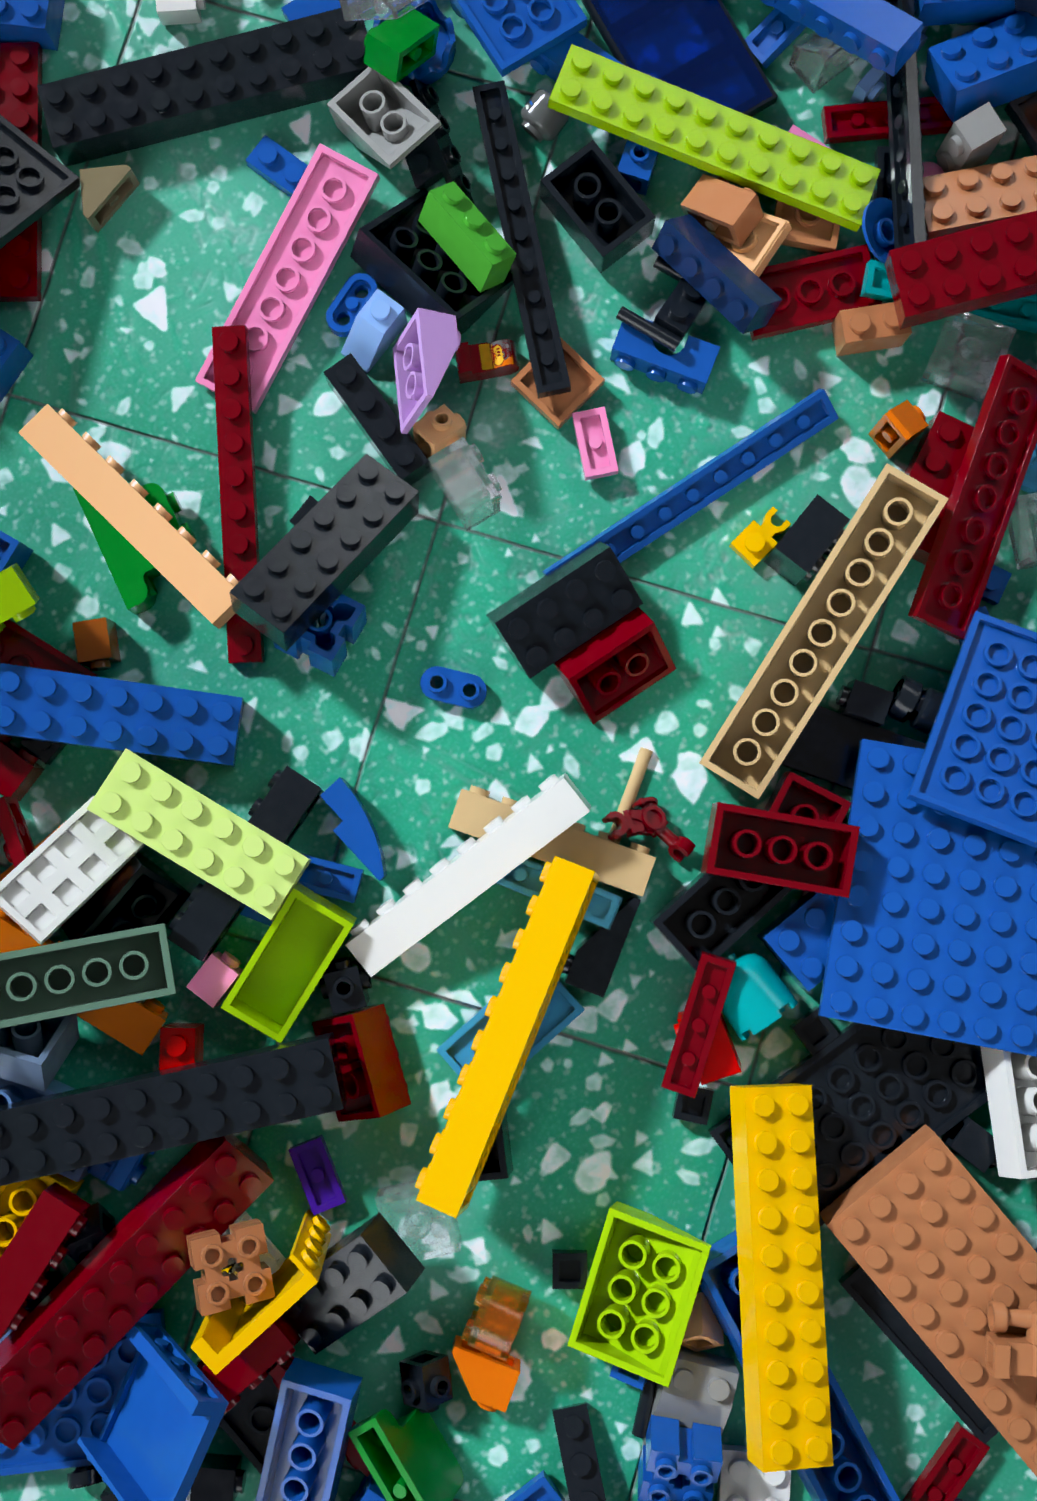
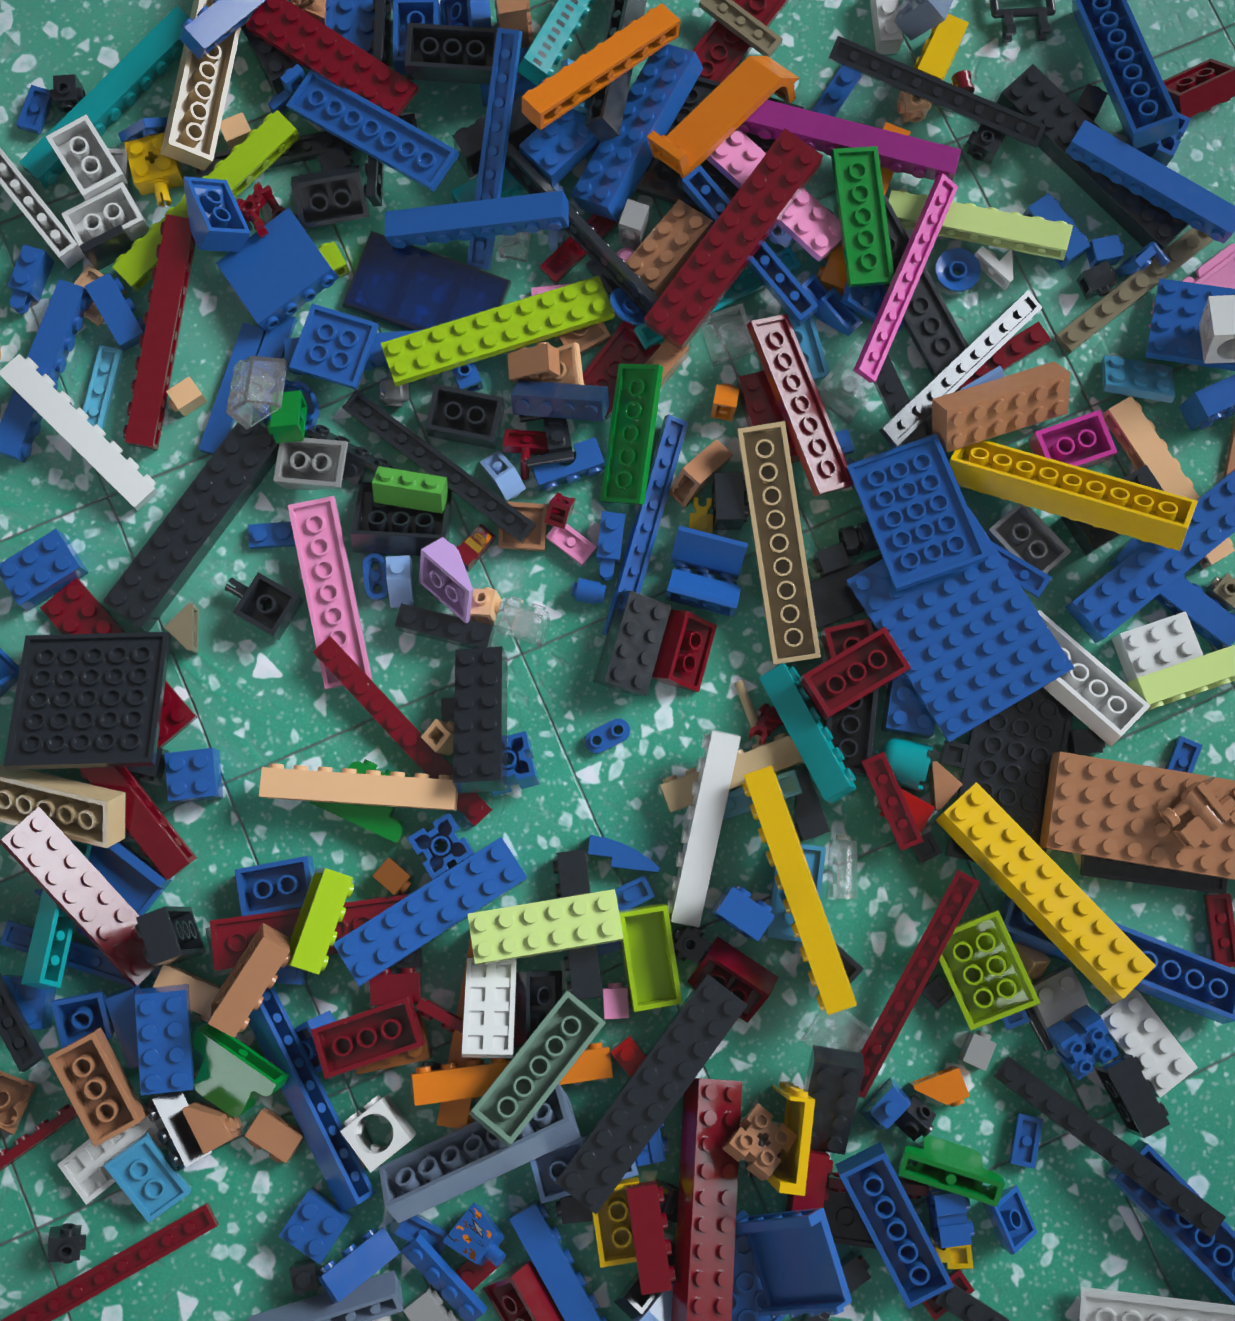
camera: 45 degrees left, 5 degrees down
dark purple plate [288,1135,347,1215] -> none
clear orange brick [461,1275,532,1362] -> none
none -> black brick [225,572,304,640]
none -> blue brick [407,812,475,880]
none -> light nougat brick [421,719,454,756]
none -> light blue slope [480,450,526,501]
none -> dark red plate [503,429,549,480]
none -> dark red leg [544,492,576,529]
none -> blue brick [571,578,606,605]
none -> blue brick [596,511,625,581]
none -> green plate [600,364,663,505]
none -> blue slope [665,567,742,617]
none -> nougat slope [668,439,733,508]
none -> blue slope [670,526,748,580]
none -> blue brick [710,886,775,941]
none -> teal brick [759,663,857,803]
none -> clear slope [826,835,858,900]
none -> dark red plate [859,870,980,1099]
none -> blue torso [859,1078,911,1130]
none -> nougat slope [928,761,962,811]
none -> light grey brick [958,1030,997,1071]

